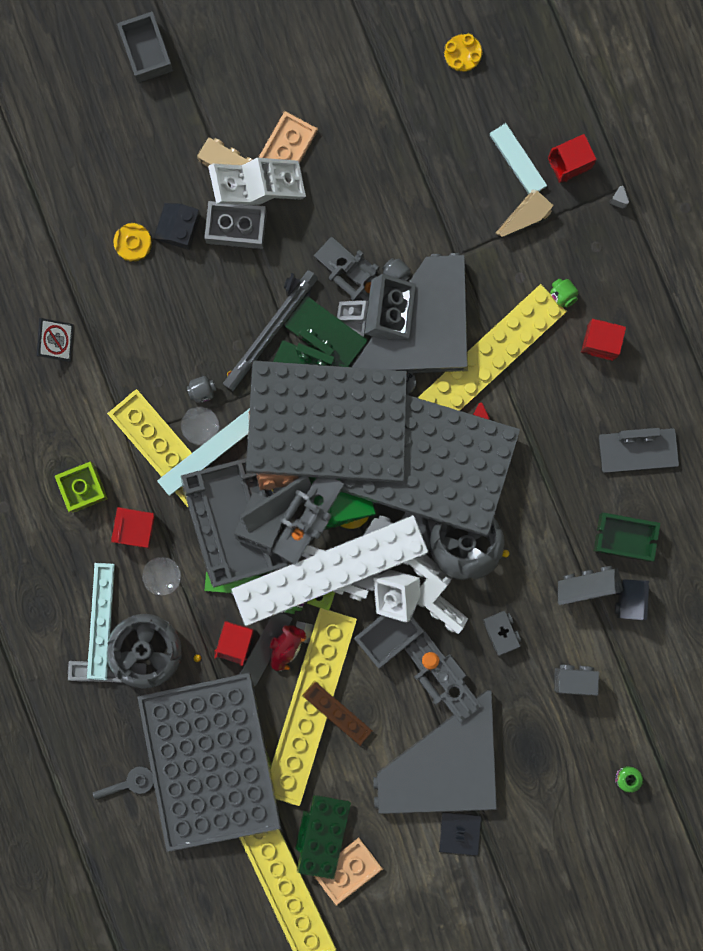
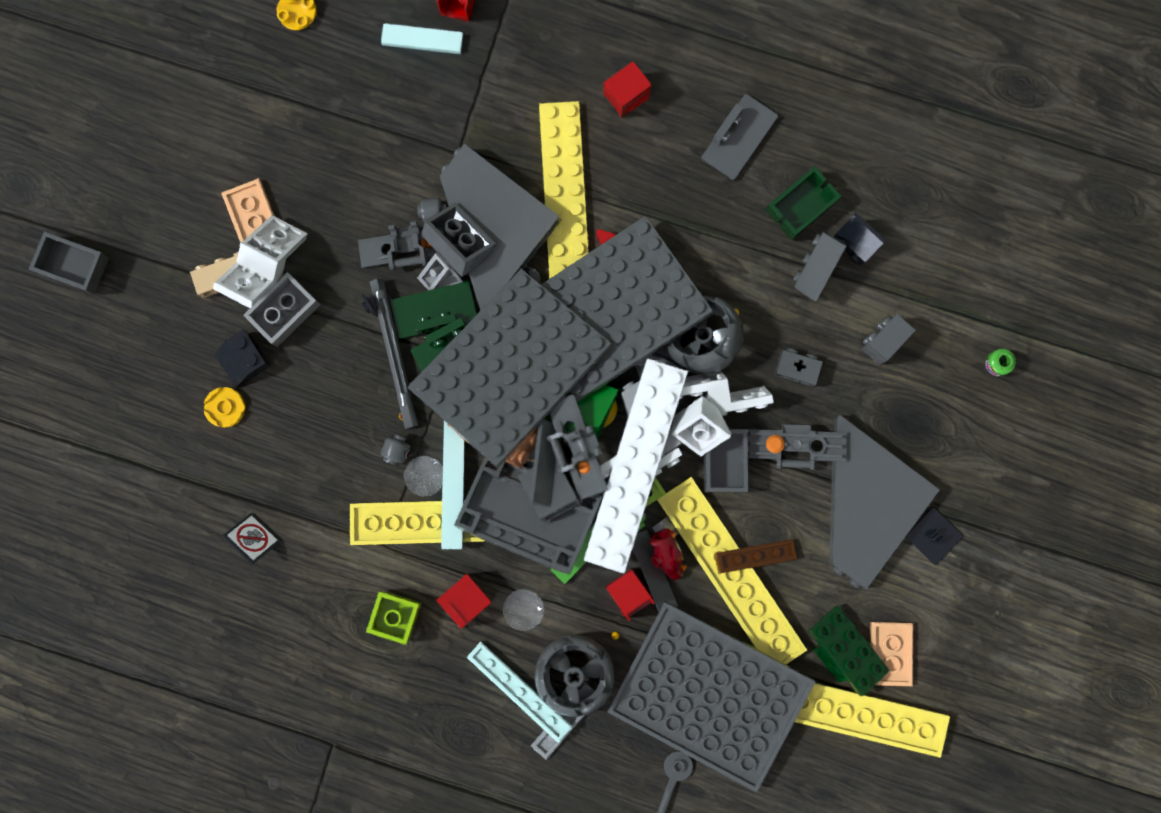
camera: 50 degrees left, 0 degrees up
tan slope [496,190,554,237] -> none
bright green head [550,279,579,308] -> none

